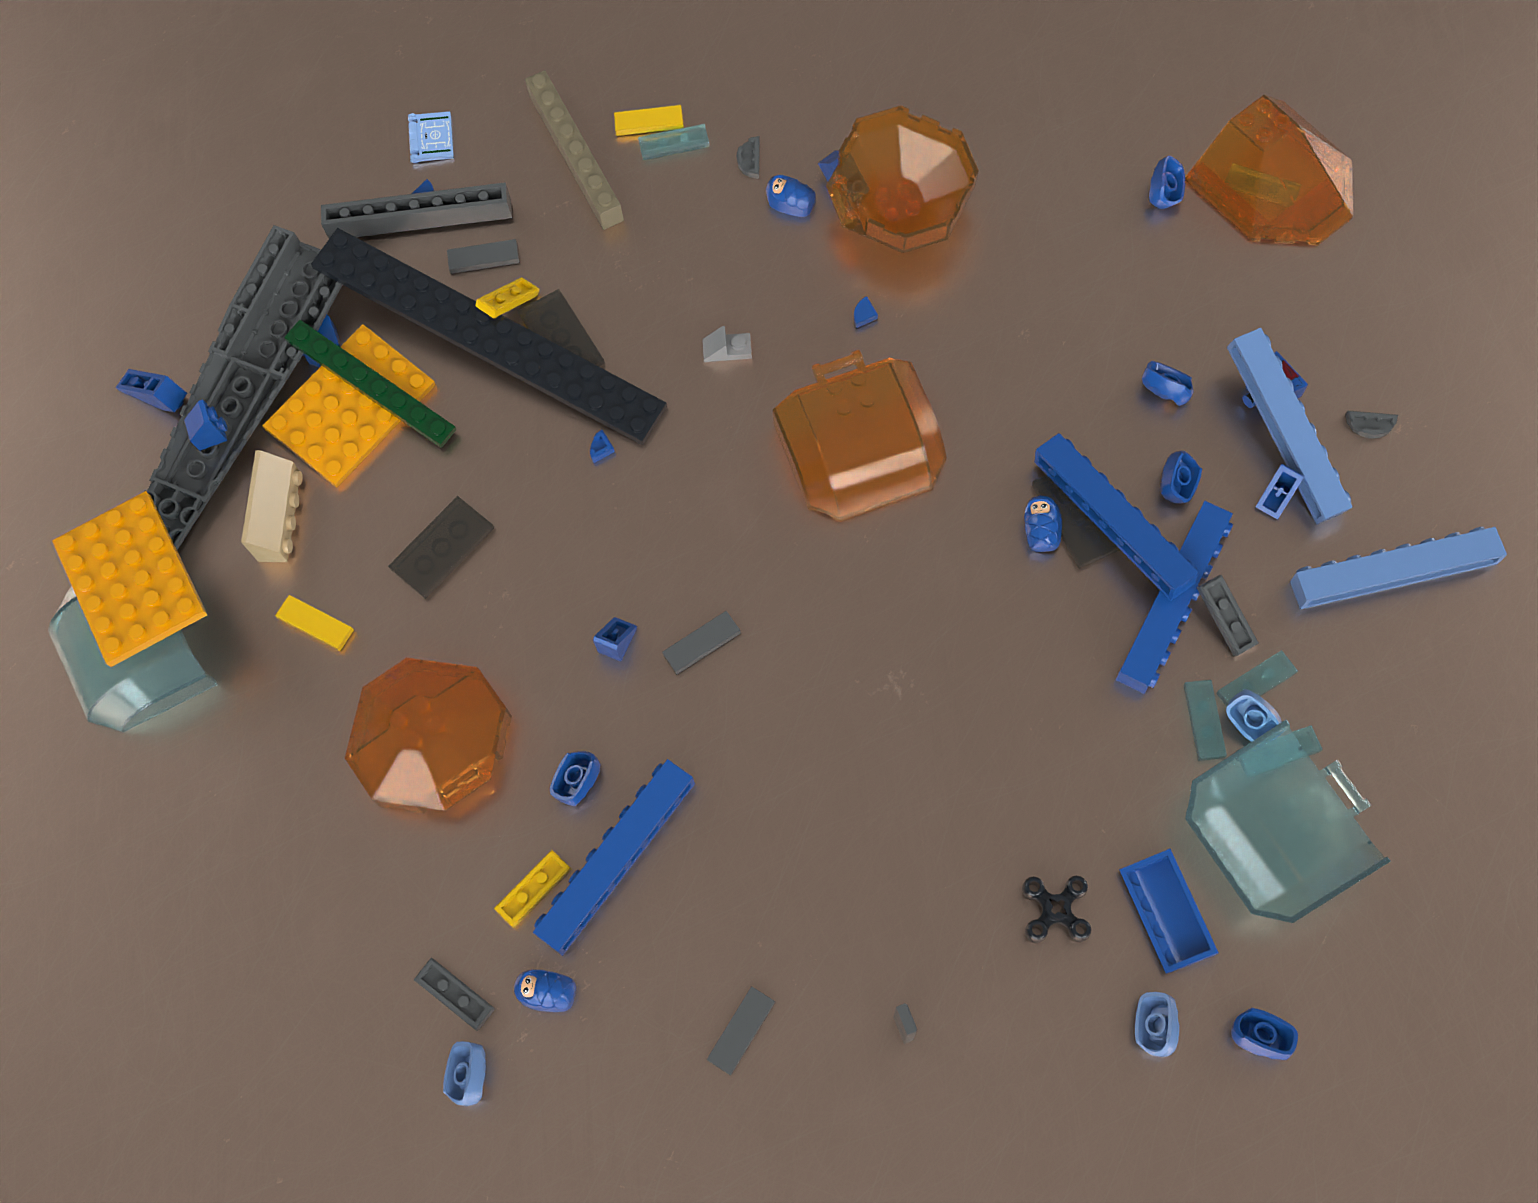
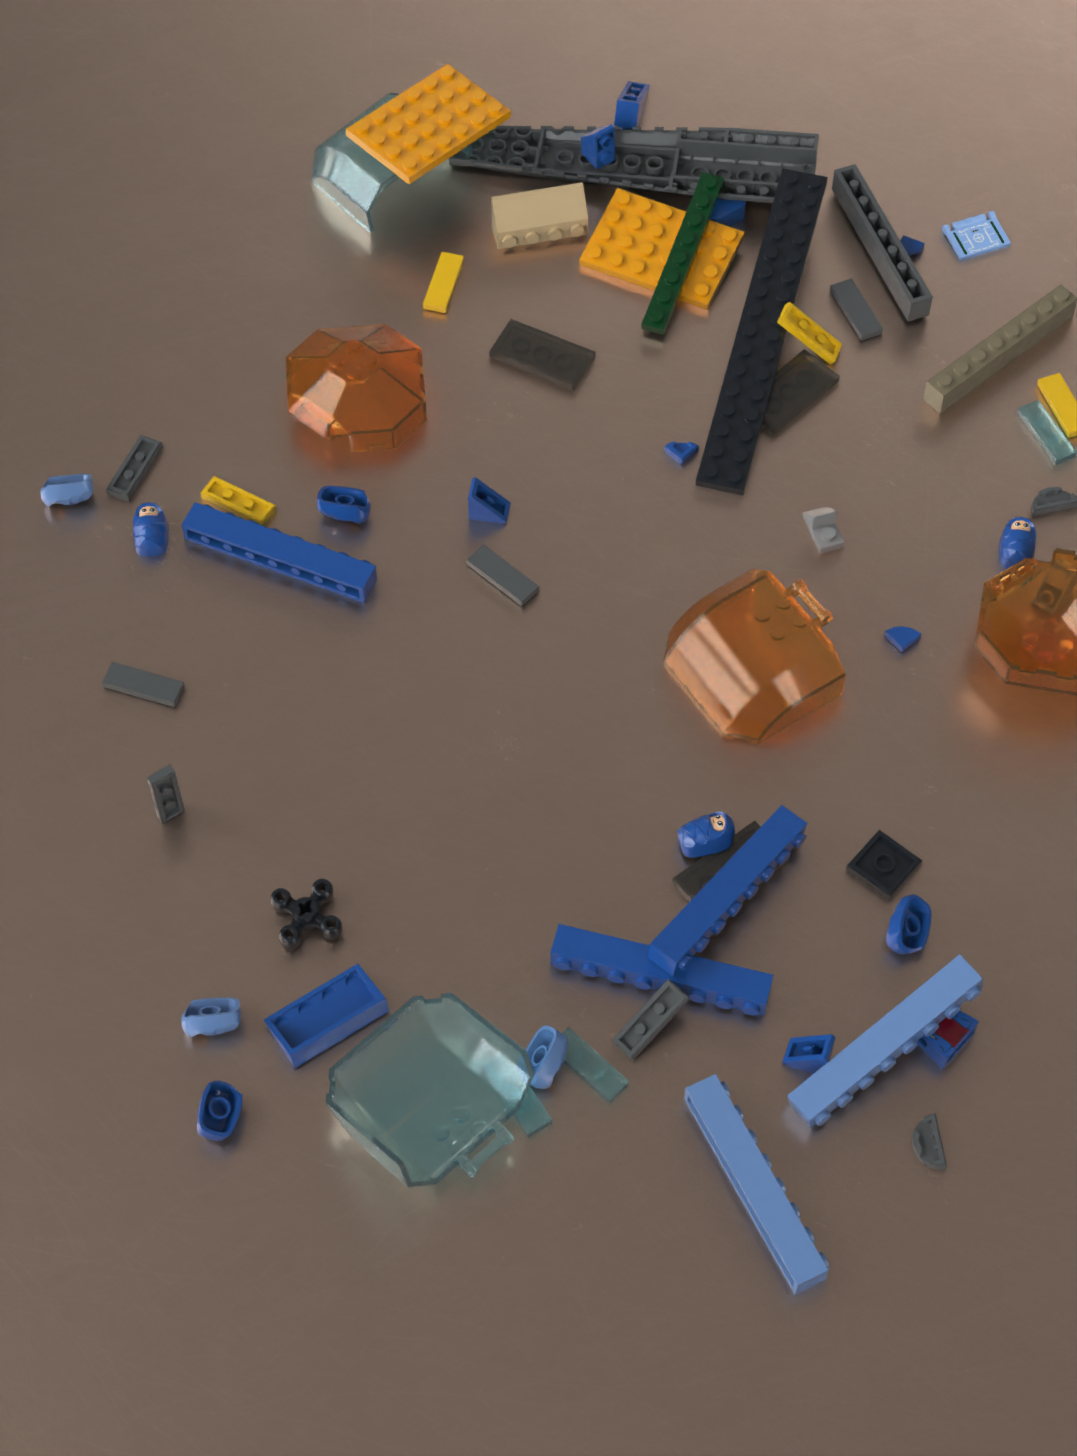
camera: 70 degrees right, 10 degrees down
blue piece [1160,451,1202,504] -> none
clear light blue tile [1183,680,1227,761] -> none
none -> black tile [846,830,922,901]

